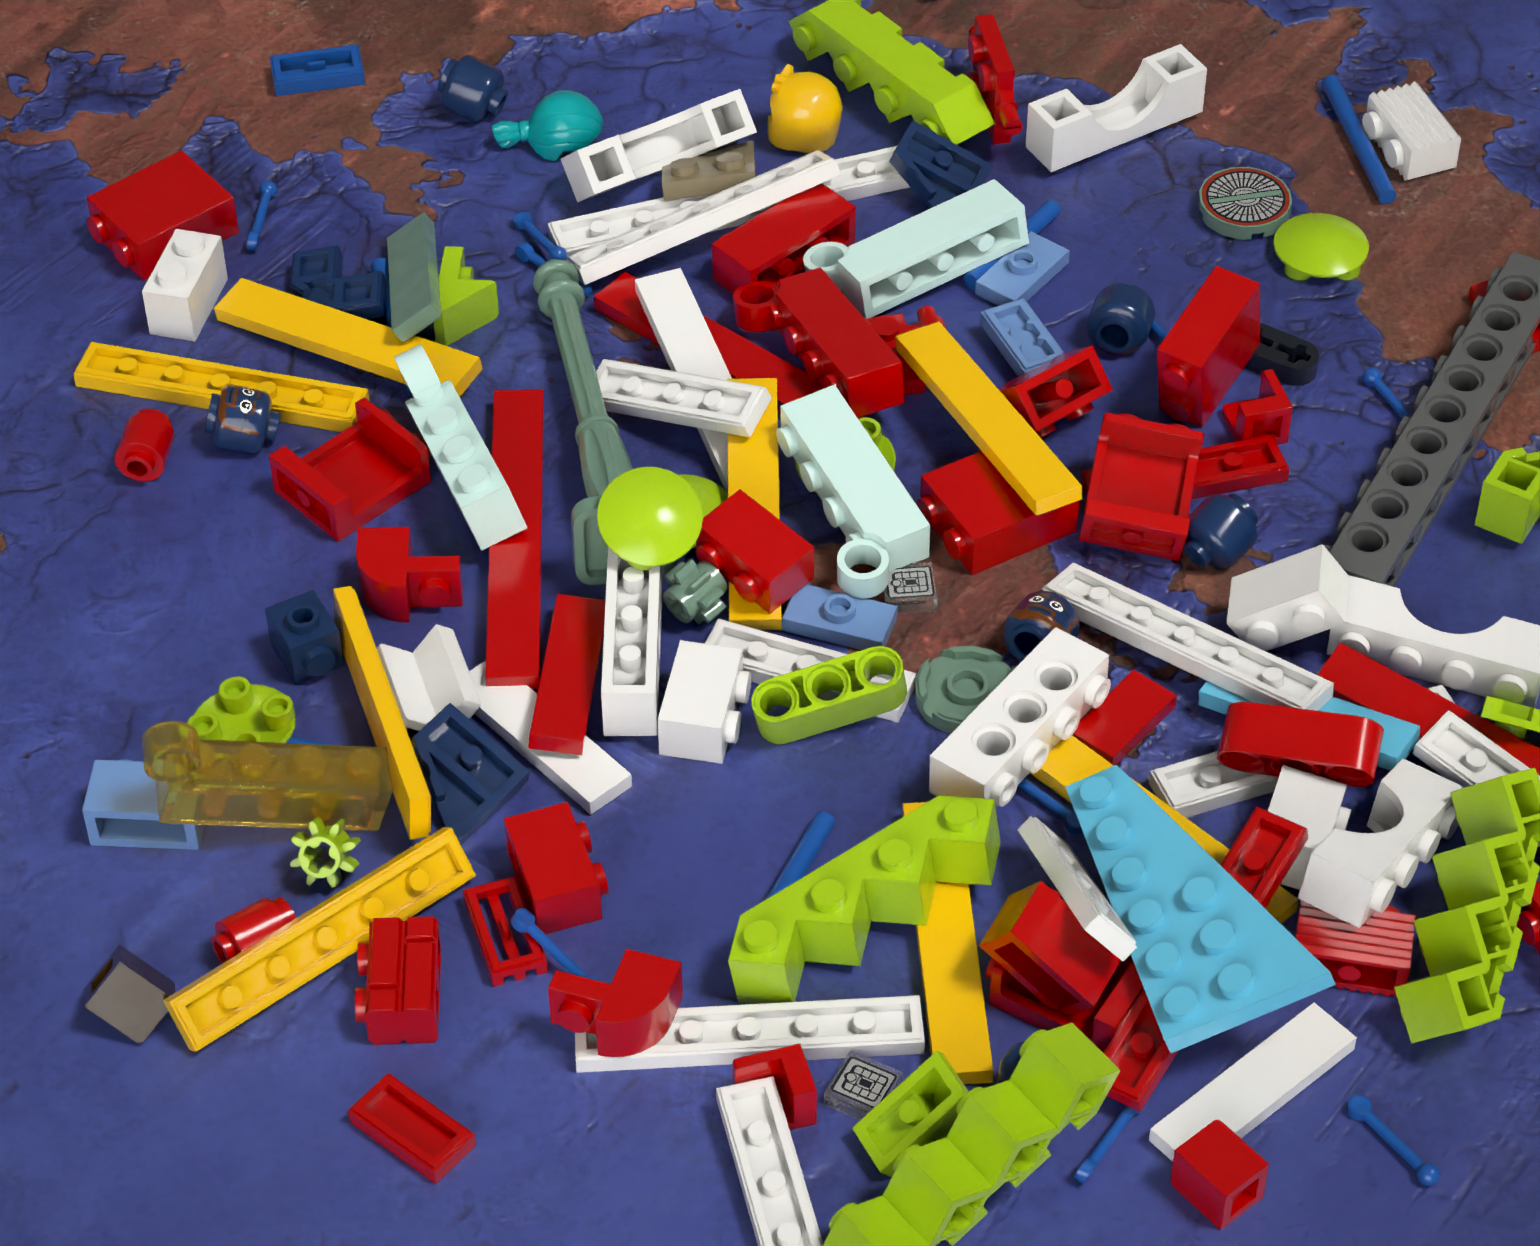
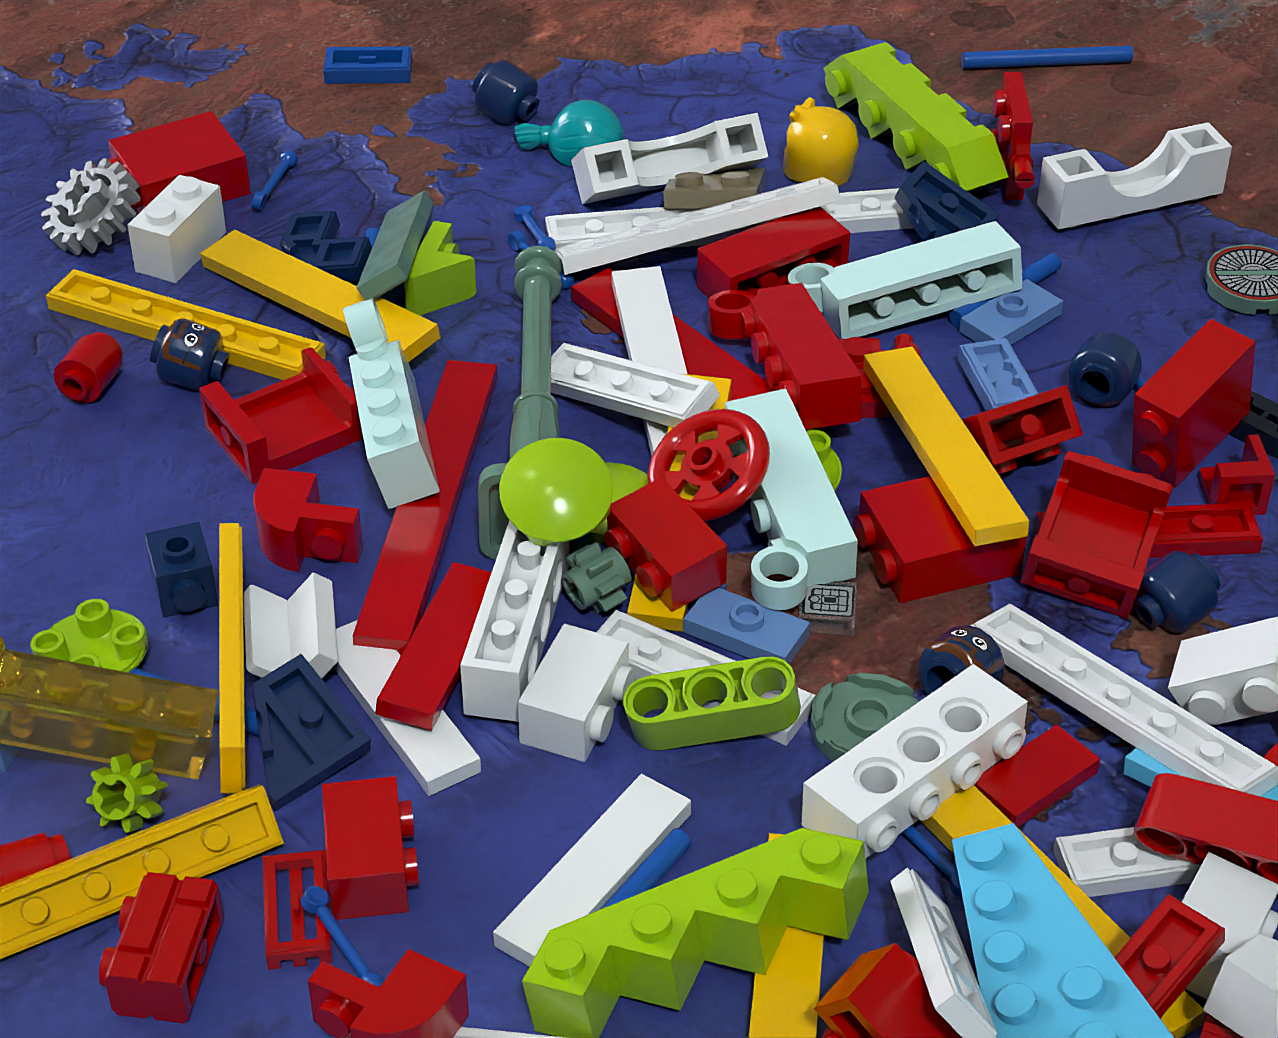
camera: 10 degrees right, 5 degrees down
none -> light grey gear [41,158,141,255]
none -> white tile [493,774,691,967]
none -> red plate [647,409,770,522]

